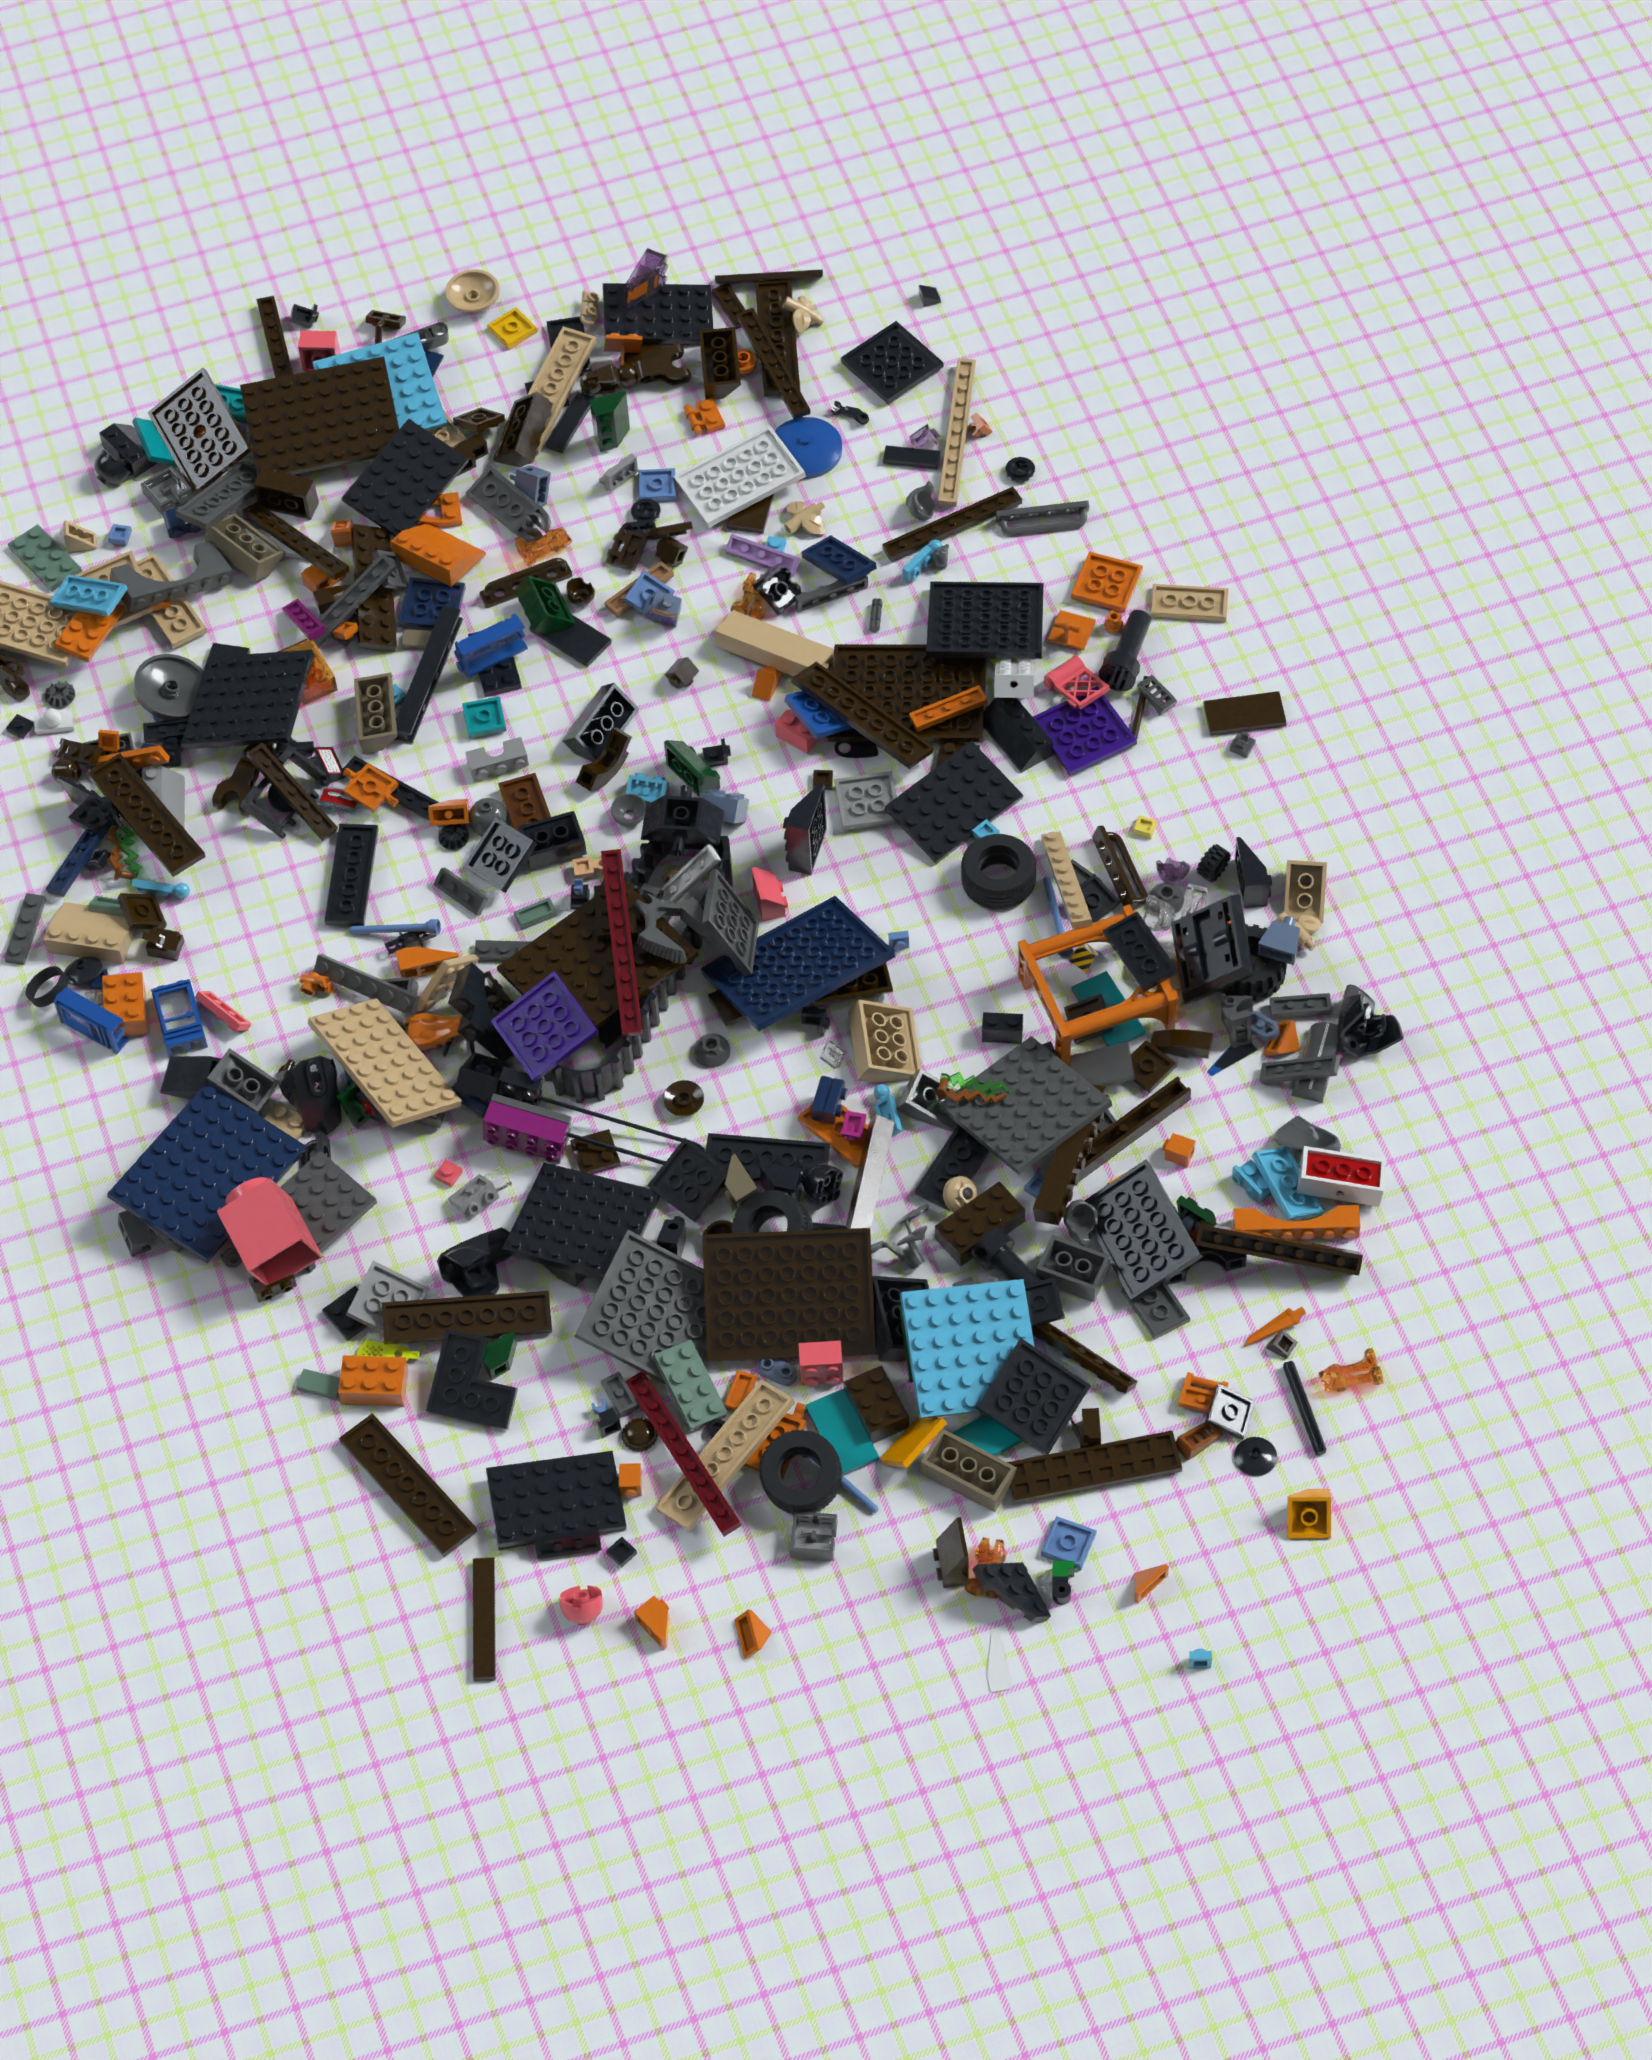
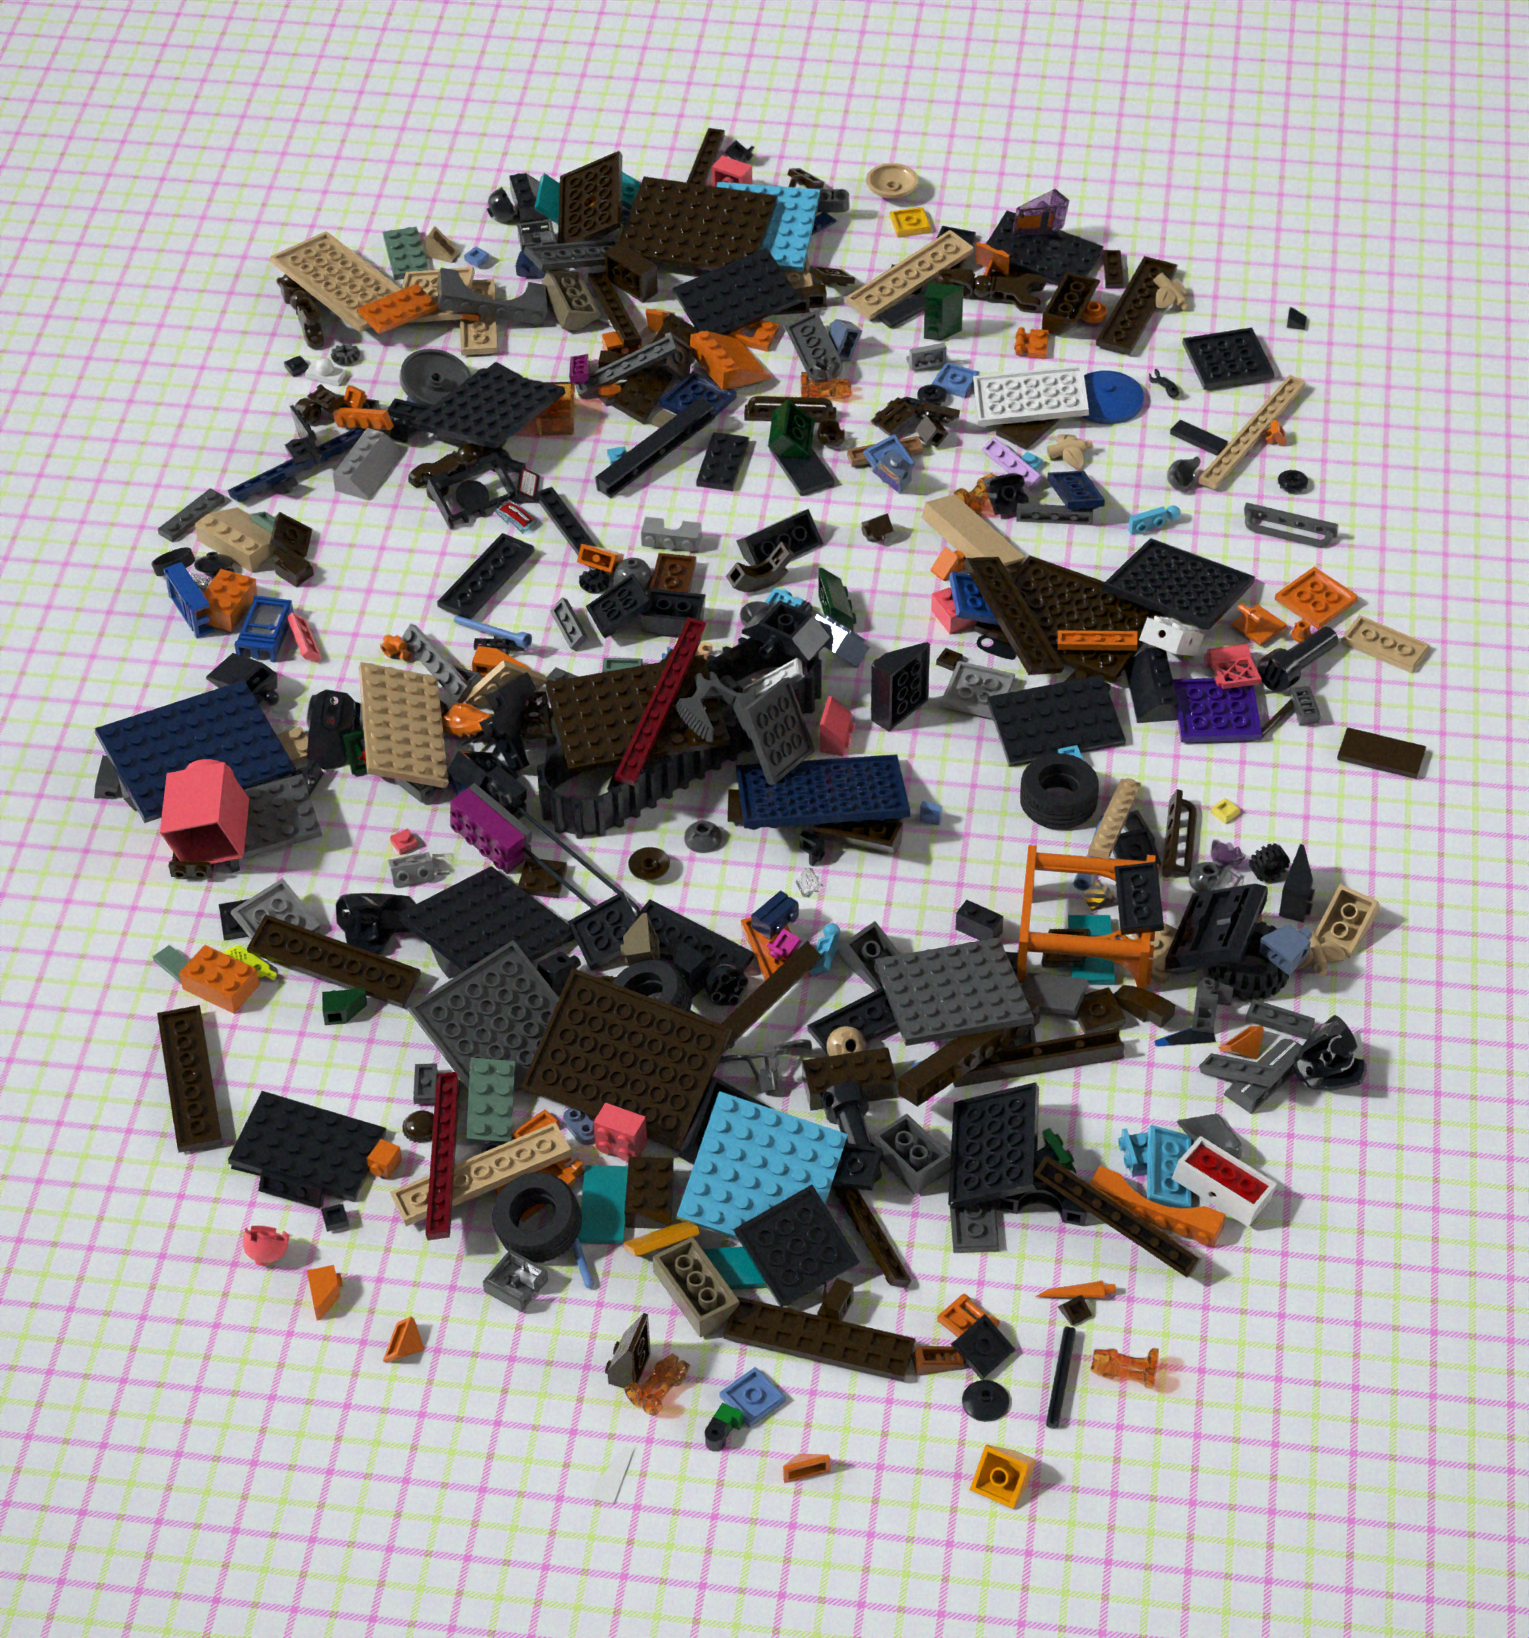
camera: 25 degrees right, 10 degrees down
medium azure tile [49,575,128,616] -> none
dark brown plate [88,753,206,877] -> none
piece [108,825,143,883] -> none
medium azure plate [132,879,190,898] -> none
dark grey slope [207,1048,280,1114] -> none
dark brown plate [246,743,338,841] -> none
orange plate [343,763,399,813] -> none
dark tan slope [354,672,397,754] -> none
black plate [426,1329,518,1430] -> none
blue door [454,613,528,678] -> none
teal plate [462,696,507,738] -> none
dark brown tile [473,1557,496,1681] -> none
dark purple piece [491,971,599,1082] -> none
dark brown slope [493,392,553,467] -> none
tan piece [580,290,599,328] -> none
black piece [591,1399,622,1438] -> none
black bracket [702,738,731,767] -> none
dark brown tile [715,269,823,283] -> none
dark brown plate [736,308,811,420] -> none
tan slope [848,1000,921,1083] -> none
dark grey axle [869,598,883,632] -> none
dark brown plate [882,486,1022,562] -> none
clear purple bracket [909,424,940,449] -> none
dark grey piece [933,544,949,568] -> none
piece [936,1072,1010,1104] -> none
black plate [972,1562,1051,1622] -> none
dark grey hair [1063,1199,1098,1247] -> none
clear hair [1143,895,1176,932] -> none
orange brick [1162,1133,1196,1168] -> none
medium azure plate [1189,1649,1212,1668] -> none
dark grey tile [1230,731,1256,758] -> none
sand blue plate [1244,1011,1279,1041] -> none

